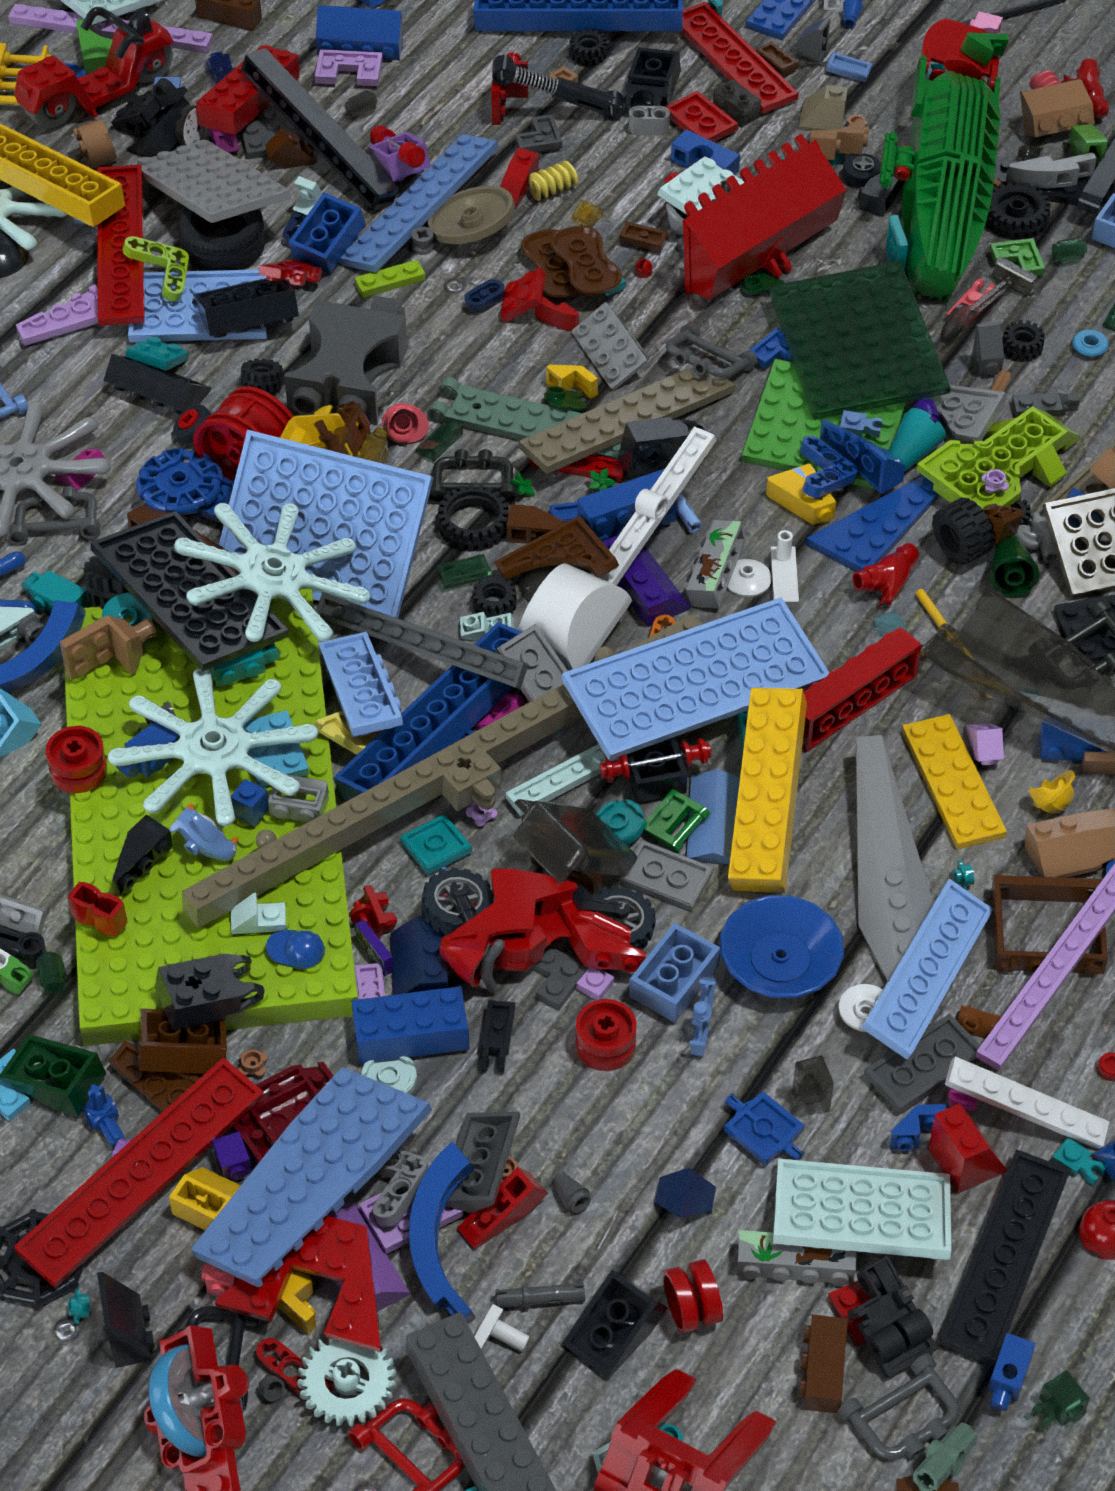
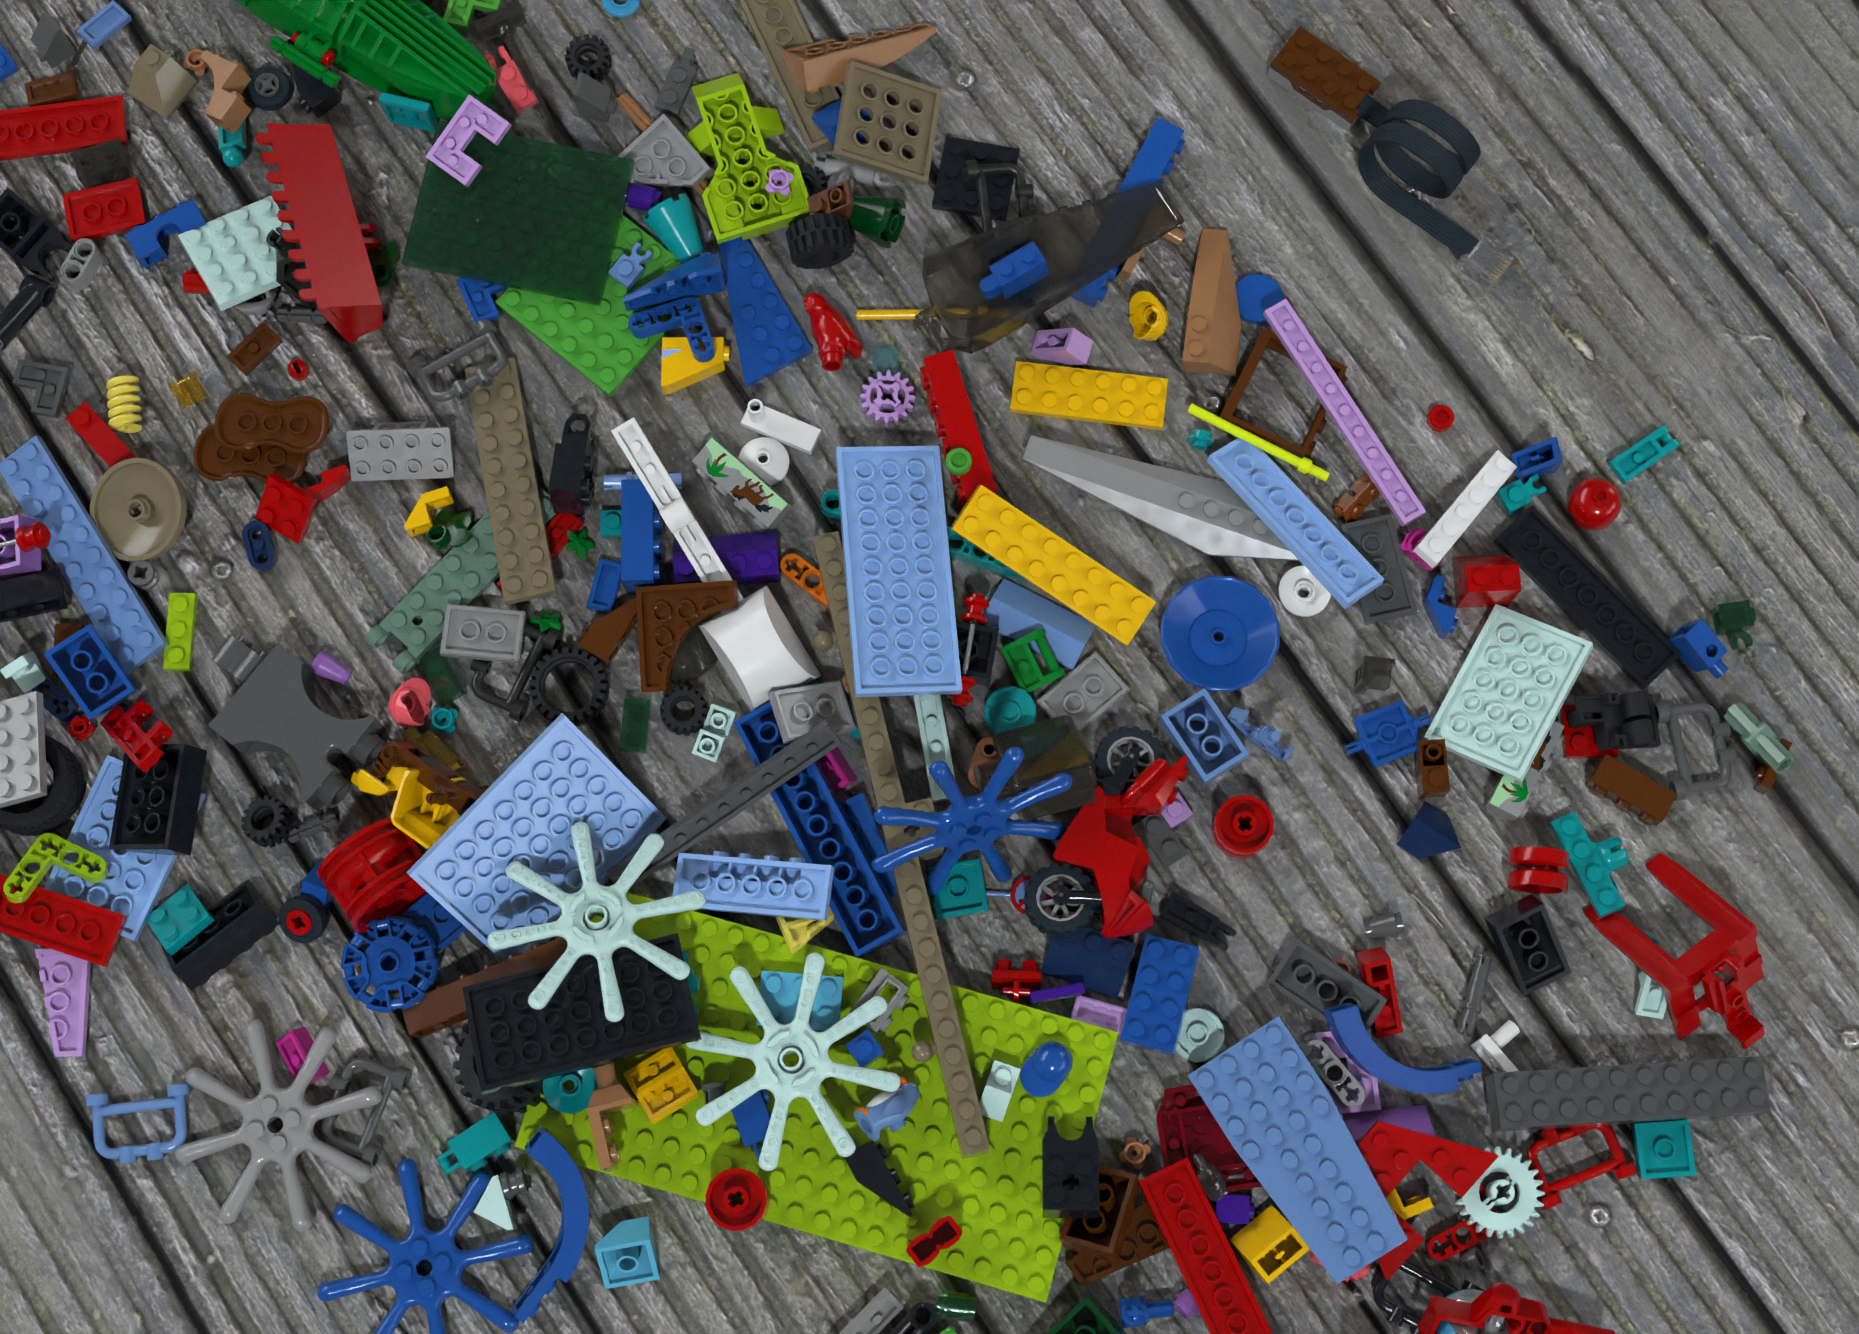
camera: 65 degrees left, 25 degrees up
none -> red plate [68,715,95,741]
none -> medium lavender cone [310,651,352,685]
none -> lavender plate [425,94,512,187]
none -> teal plate [430,707,458,734]
none -> light grey tile [440,604,526,664]
none -> yellow slope [623,1047,701,1125]
none -> lavender gear [860,370,916,427]
none -> blue animal [872,747,1072,896]
none -> bright green tile [946,448,972,476]
none -> blue brick [979,241,1050,300]
none -> neon yellow bar [1187,403,1330,482]
none -> clear smoke piece [1192,1153,1228,1201]
none -> reddish brown slope [1415,739,1450,799]
none -> teal plate [1549,812,1629,919]

